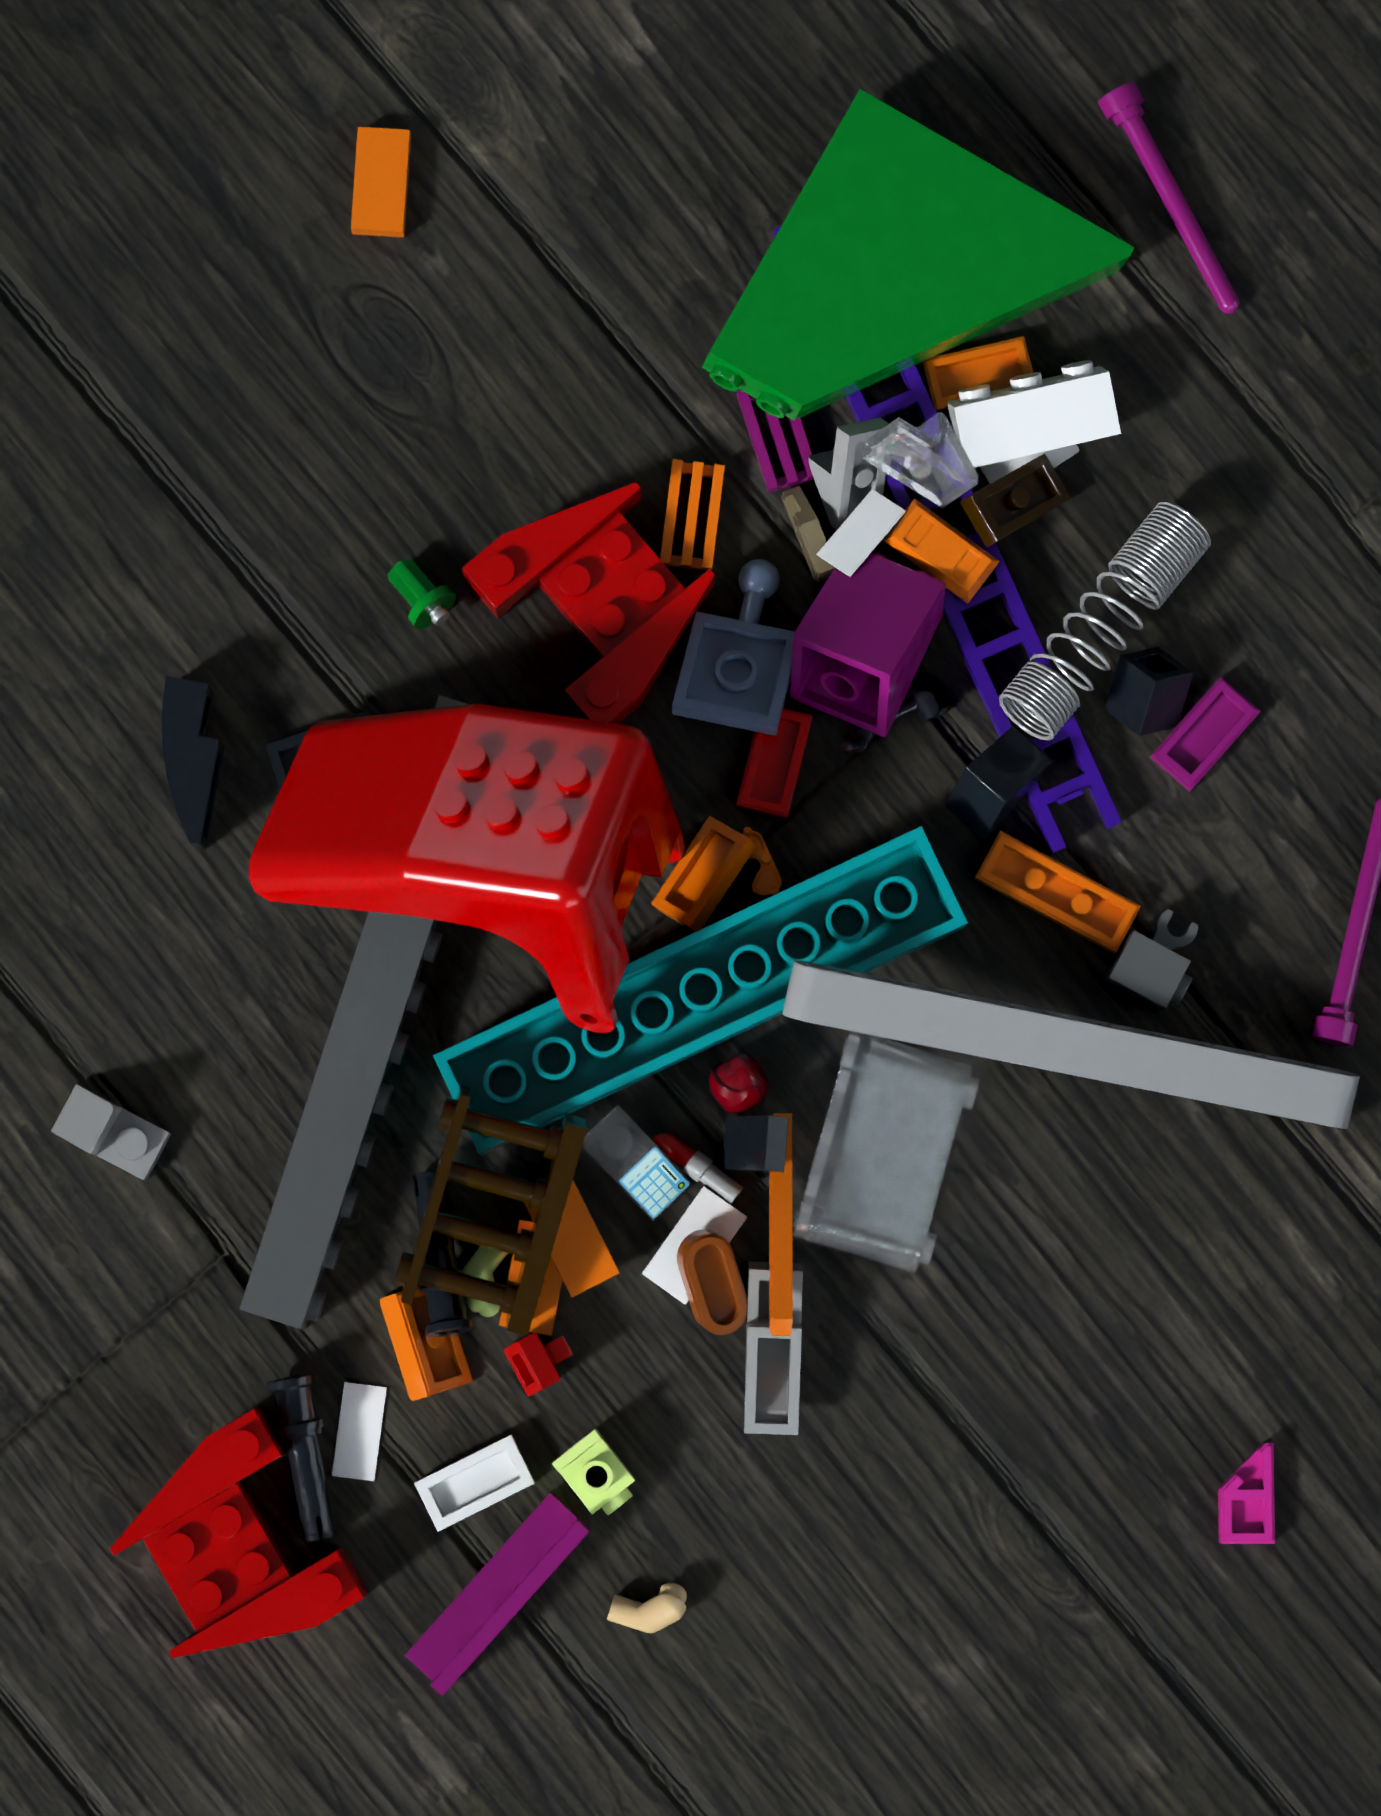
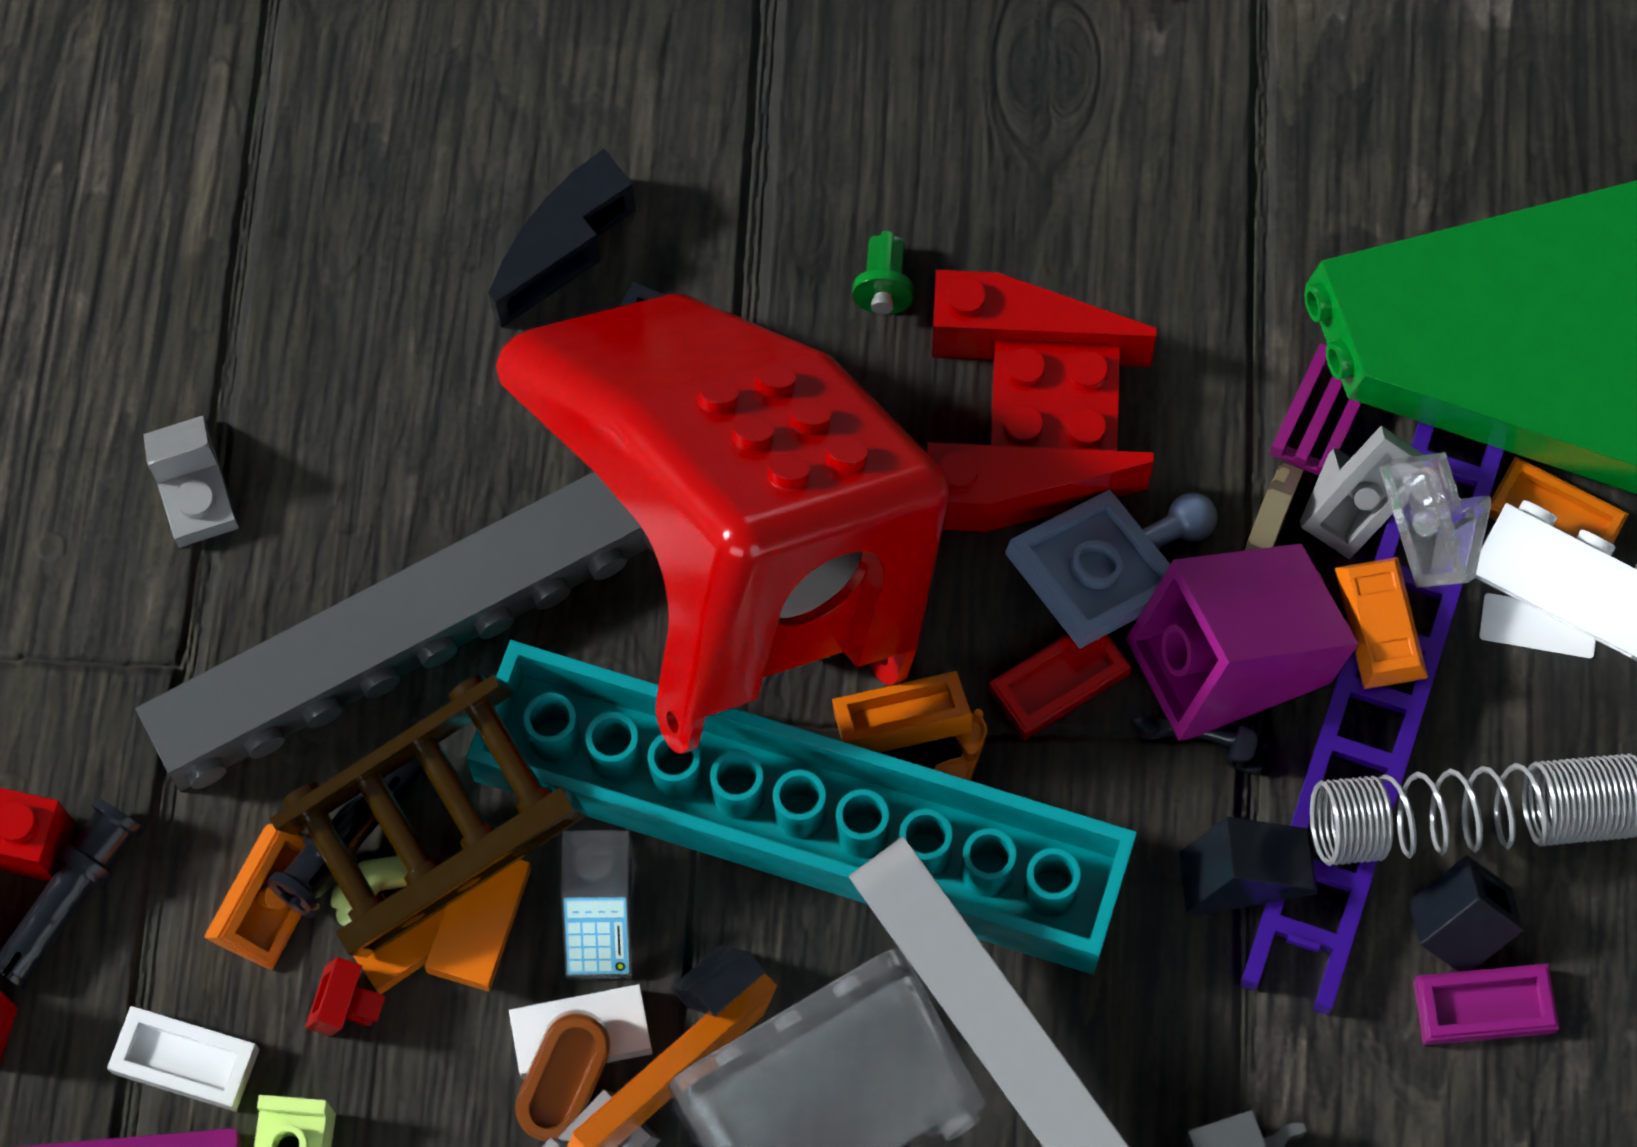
camera: 50 degrees right, 15 degrees down
white sticker [332,1382,387,1481] -> none
light grey piece [652,1133,744,1205] -> none
orange tile [660,459,725,571] -> none
dark red piece [709,1052,768,1113] -> none
white sticker [816,489,906,577] -> none
dark brown plate [960,453,1071,548] -> none
orange tile [974,831,1141,954] -> none

